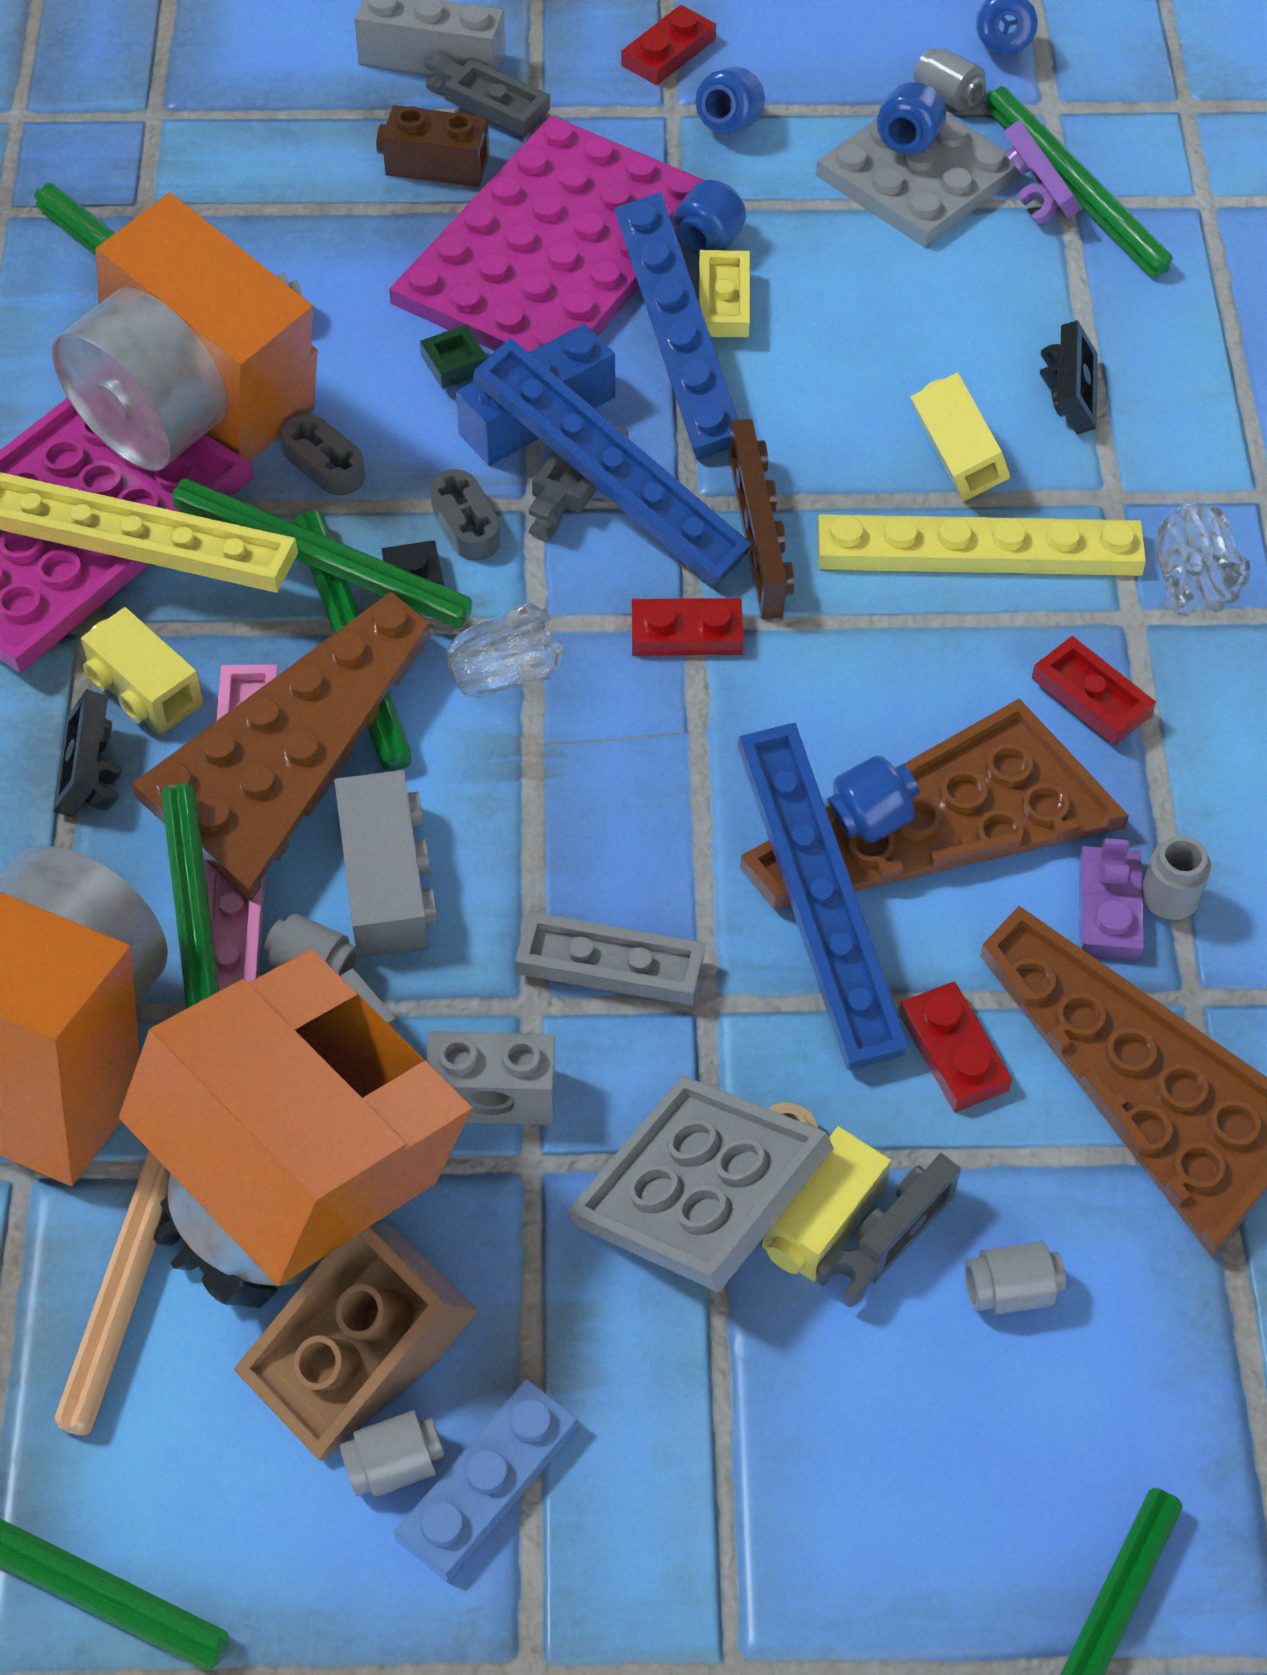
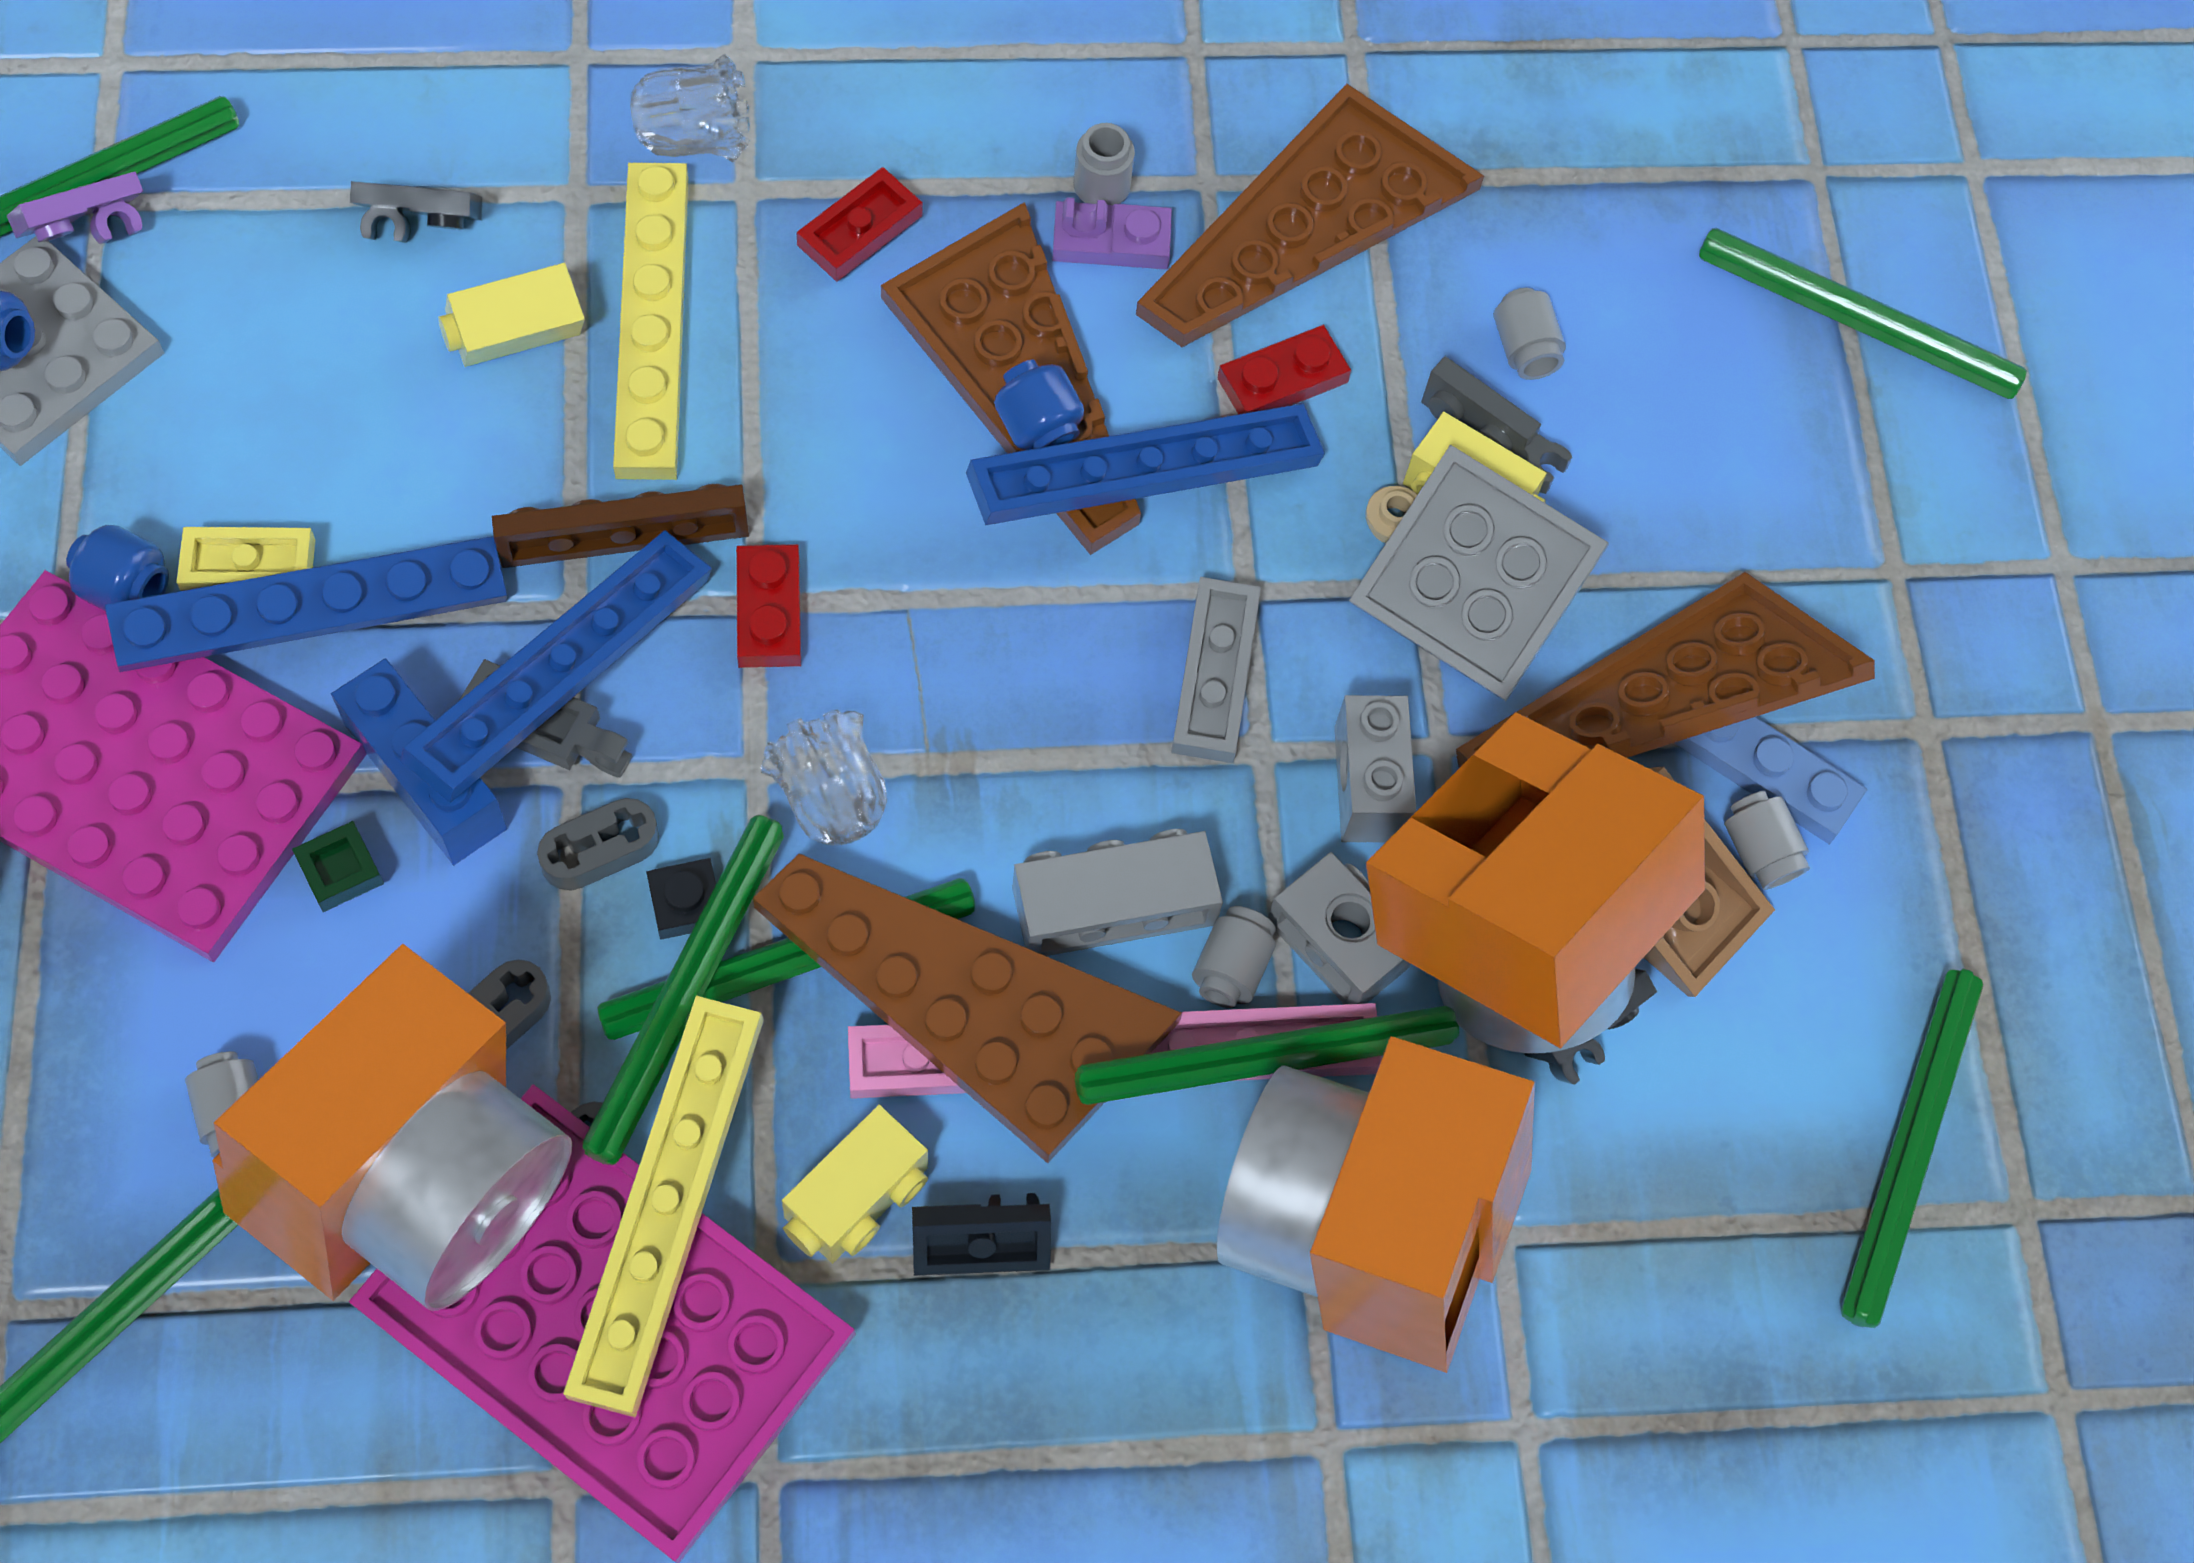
camera: 100 degrees left, 10 degrees up
light nougat axle [54,1151,171,1436] -> none
none -> dark orange wing [1456,572,1875,768]

